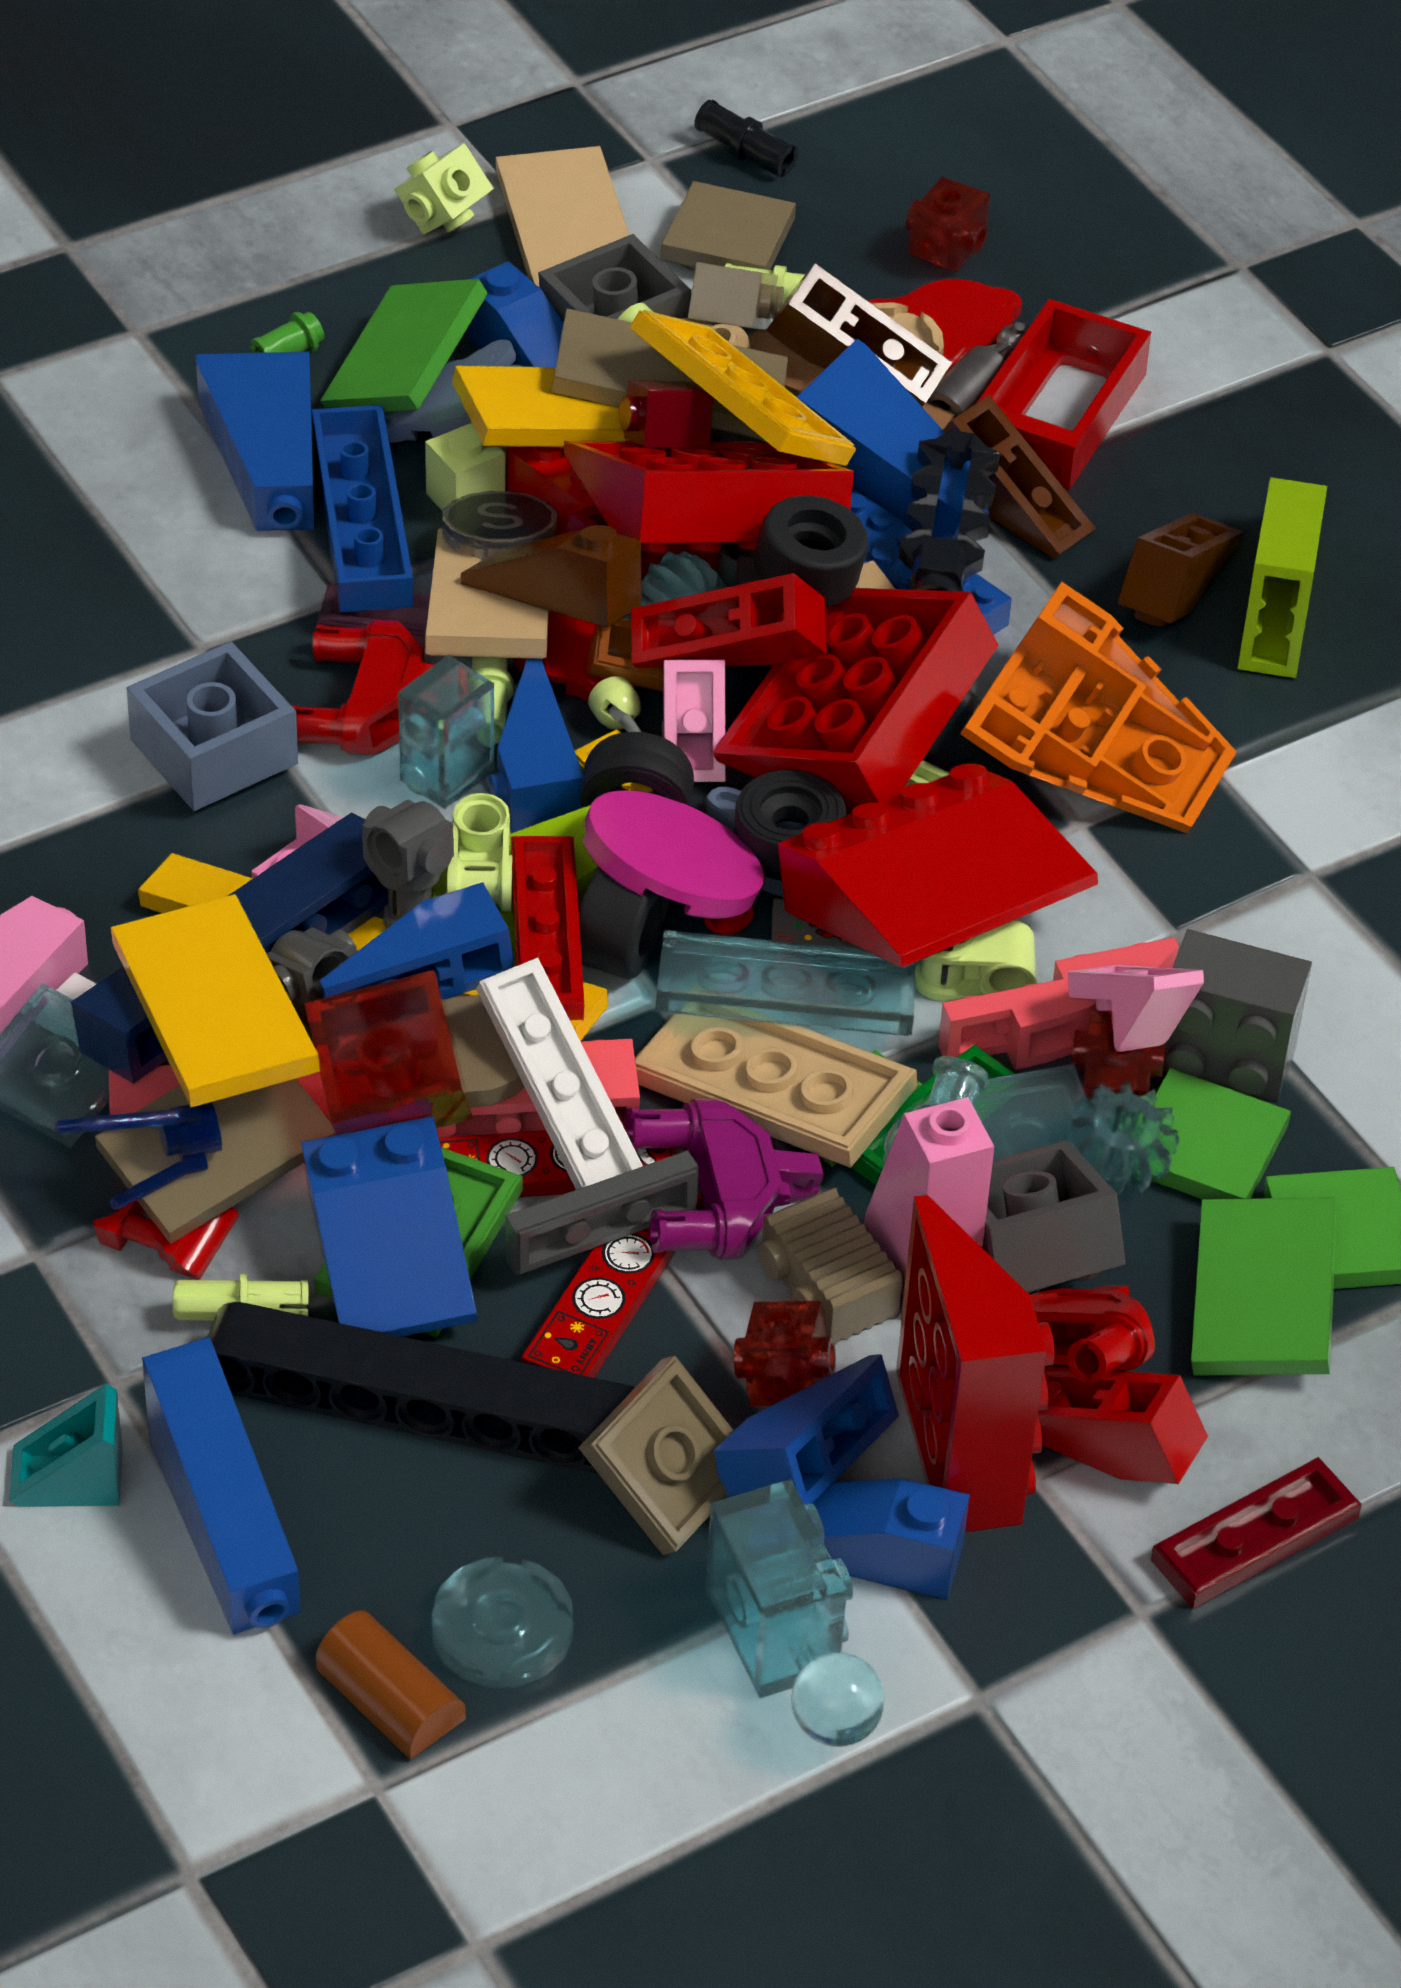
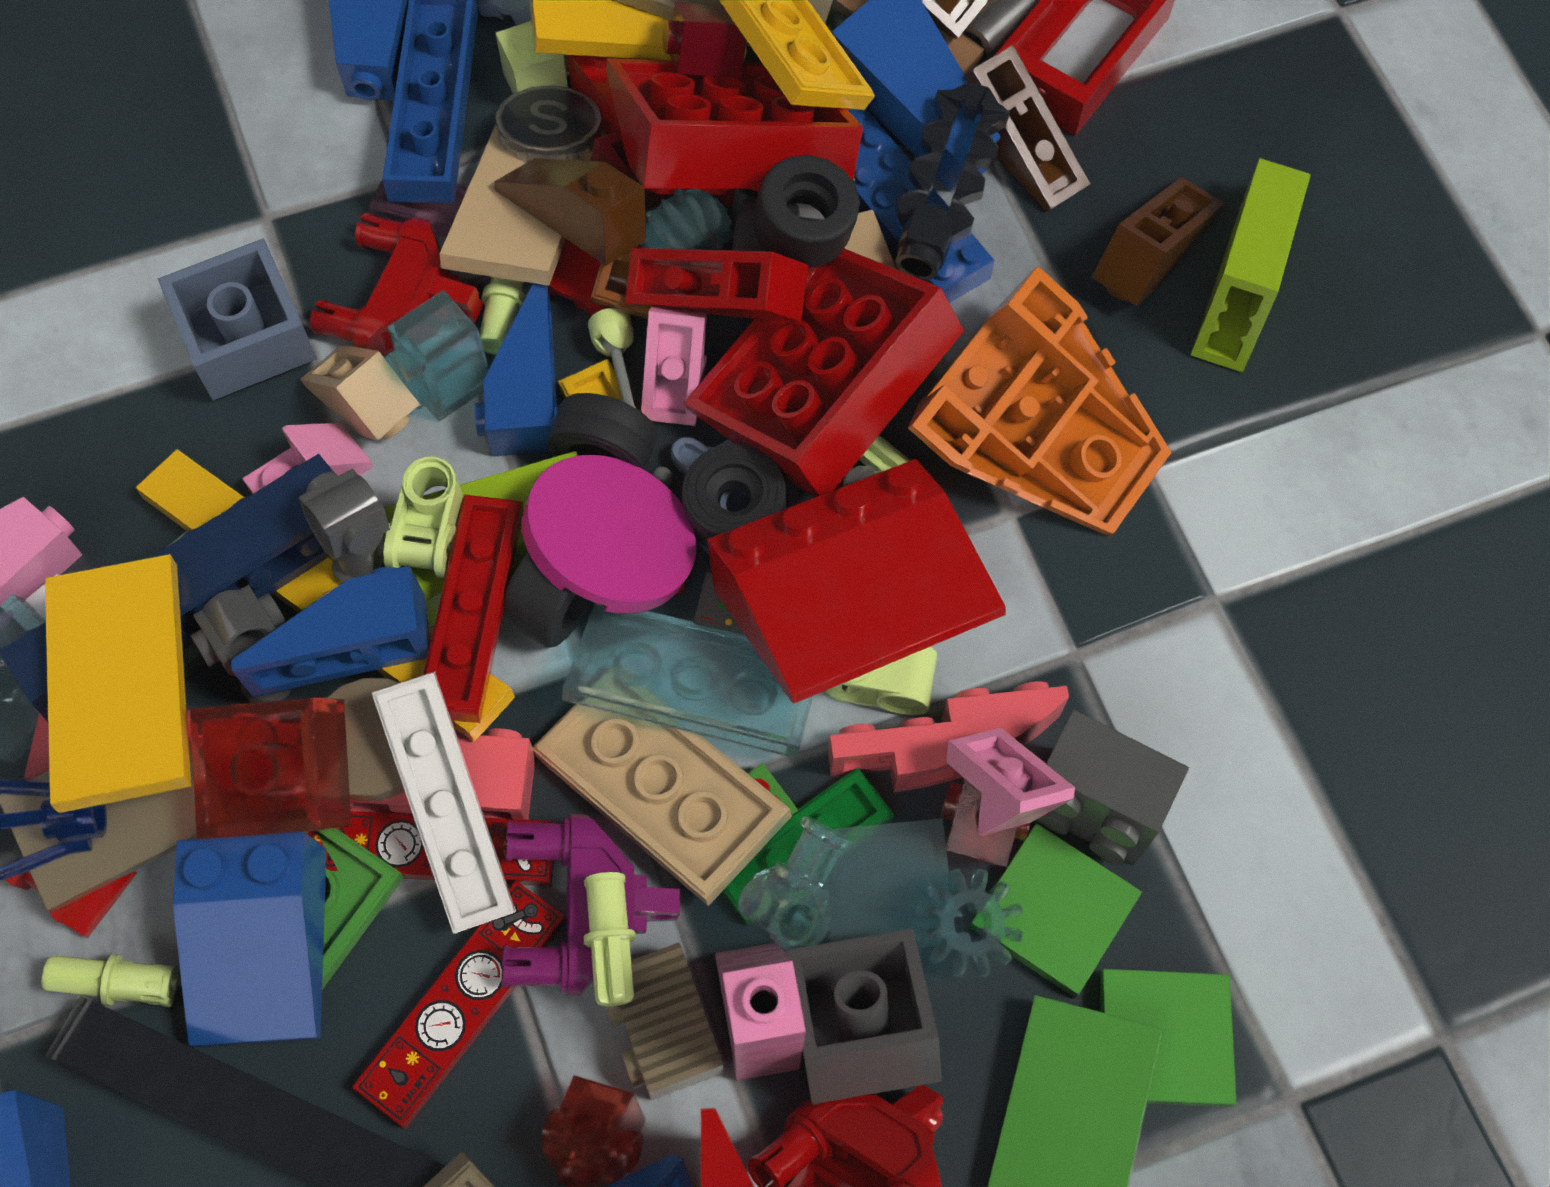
camera: 10 degrees right, 20 degrees up
dark grey tile [505,1150,698,1275] -> none
none -> tan slope [300,345,420,440]
none -> yellowish green axle [584,872,636,1007]

